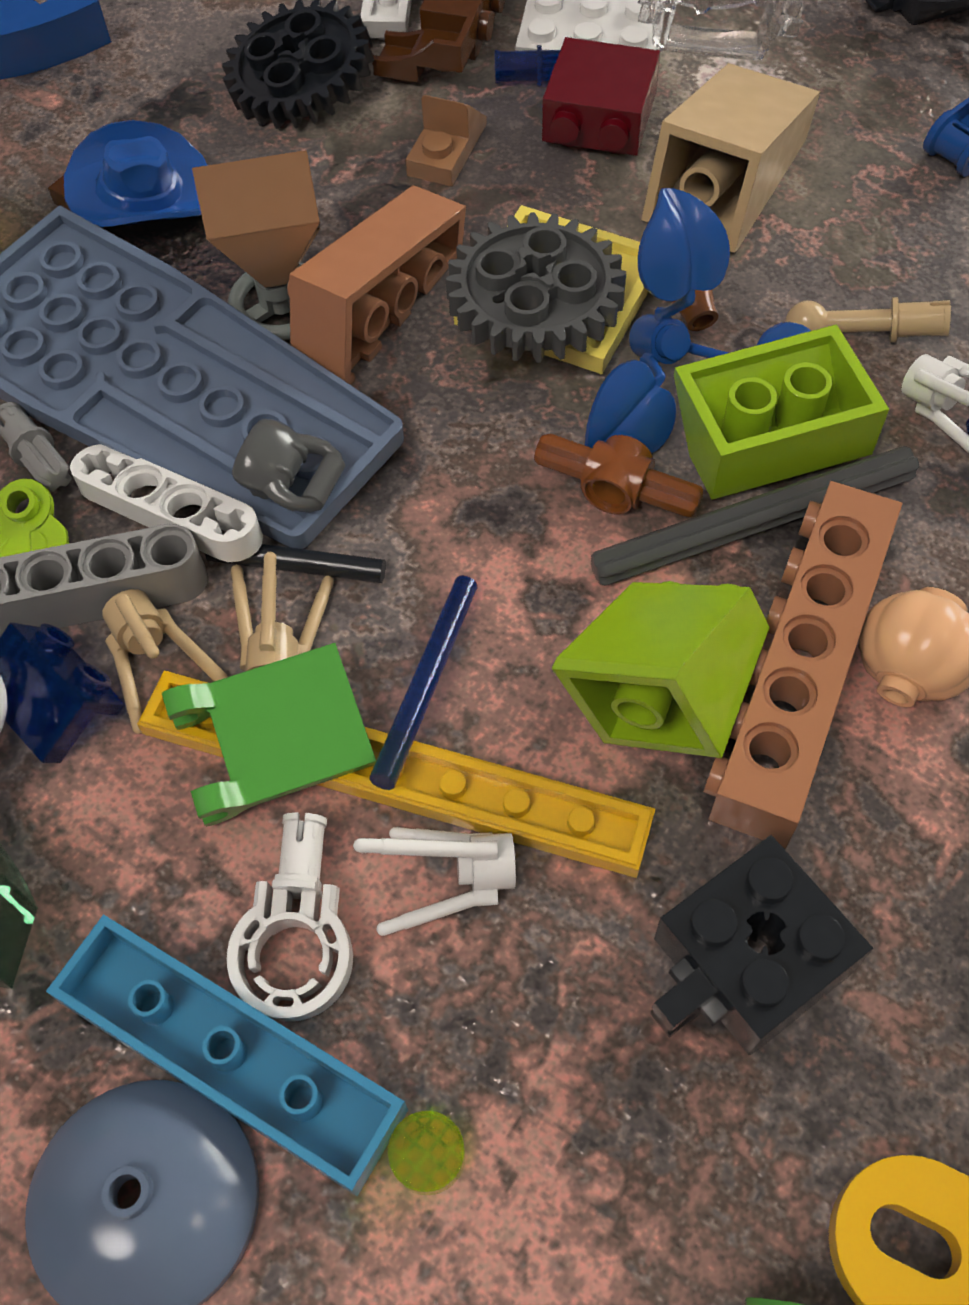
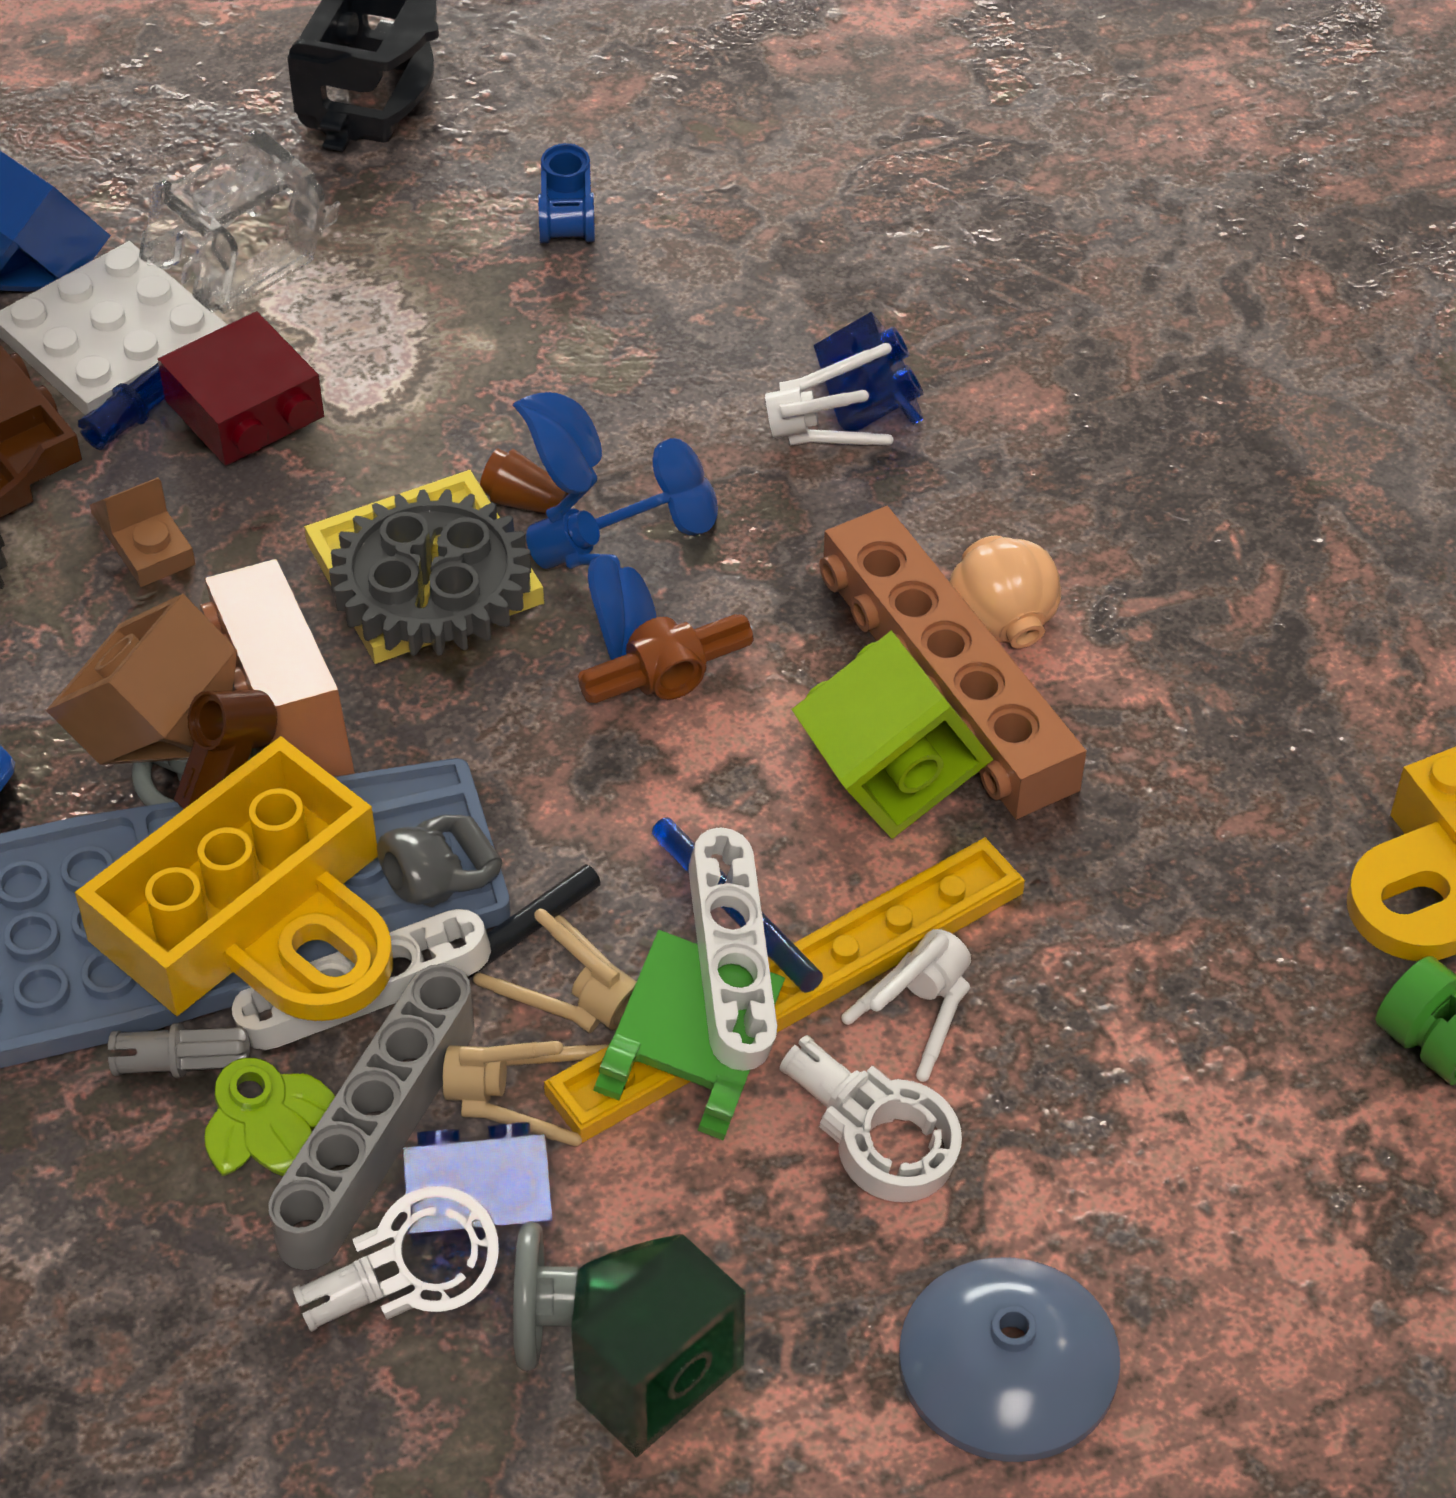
camera: 55 degrees left, 10 degrees down
dark azure piece [46,914,408,1197] -> none
clear neon green tile [388,1111,466,1195] -> none
dark grey axle [590,446,919,586] -> none
tan slope [641,63,820,253] -> none
black hinge [650,835,874,1056] -> none
lime slope [674,324,889,500] -> none
tan pin [785,297,951,342] -> none
none -> yellow brick [75,736,393,1021]
none -> reddish brown piece [174,690,277,809]
none -> white beam [688,827,777,1071]

